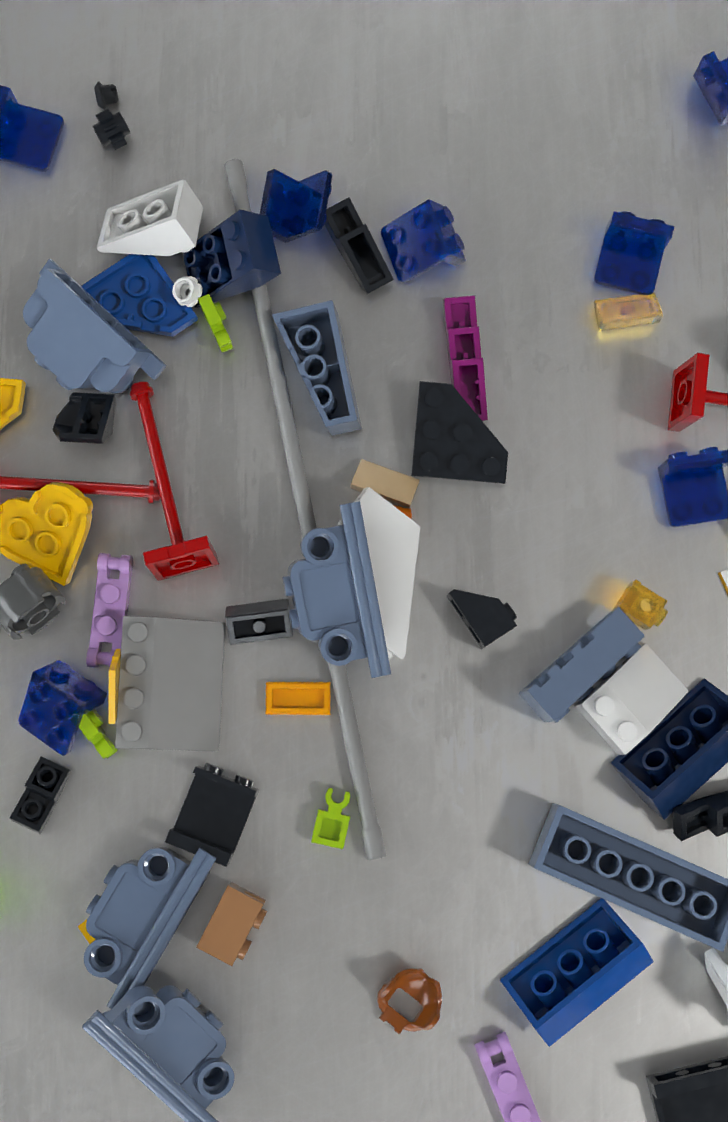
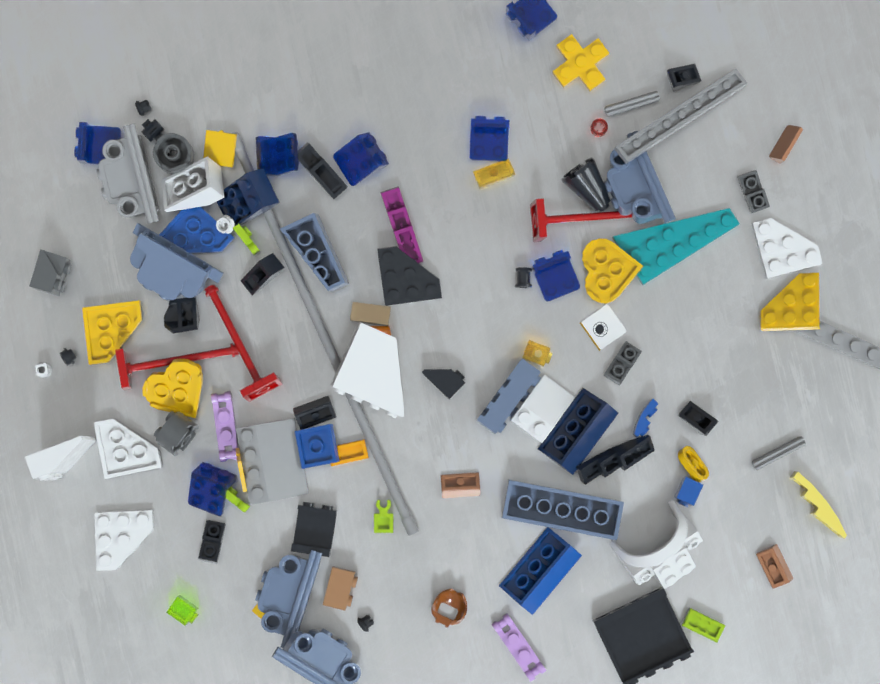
camera: 10 degrees left, 5 degrees up
sand blue brick [282,501,391,678] -> none
none -> light grey brick [97,124,160,224]
none -> dark grey brick [153,133,194,174]
none -> yellow piece [203,130,237,168]
none -> black slope [241,253,285,295]
none -> blue plate [295,424,340,469]
none -> black piece [357,615,374,632]
none -> nougat slope [441,472,480,498]
none -> black bush [515,267,532,288]

